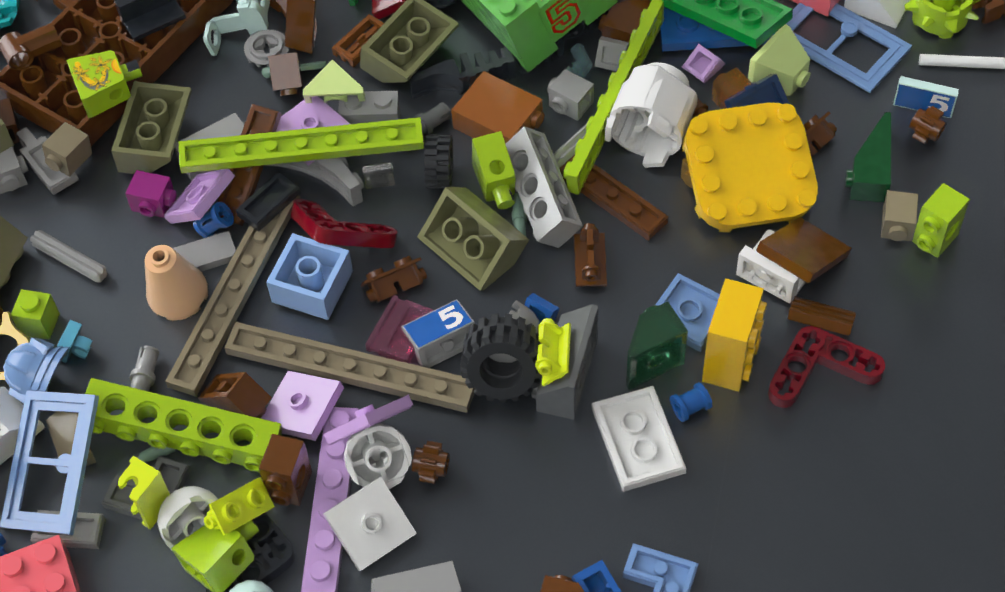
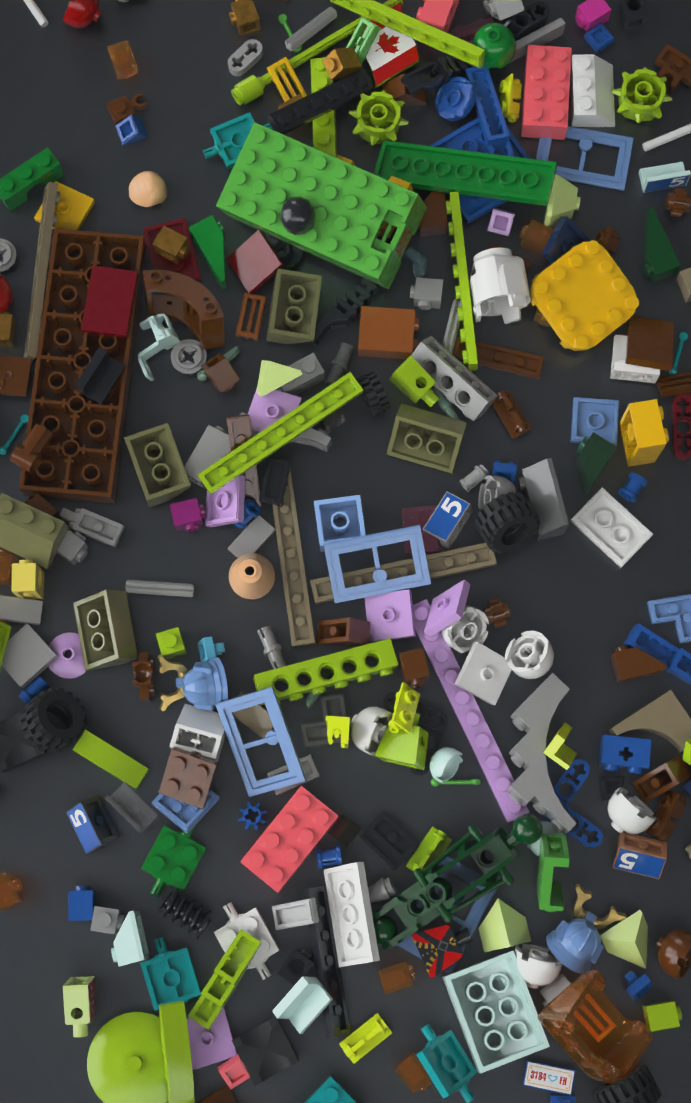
camera: 30 degrees left, 20 degrees up
dark tan brick [42,122,92,177] -> none
lime torso [66,50,142,118] -> none
dark red beam [291,199,398,248] -> none
reddish brown hinge [360,256,427,303] -> none
neon yellow hinge [535,318,571,386] -> none
light grey tile [595,36,629,72] -> none
none -> medium blue door [323,525,431,603]
none -> light grey pin [459,464,490,492]
none -> white cylinder [505,630,554,679]
none -> teal hinge [669,332,688,375]

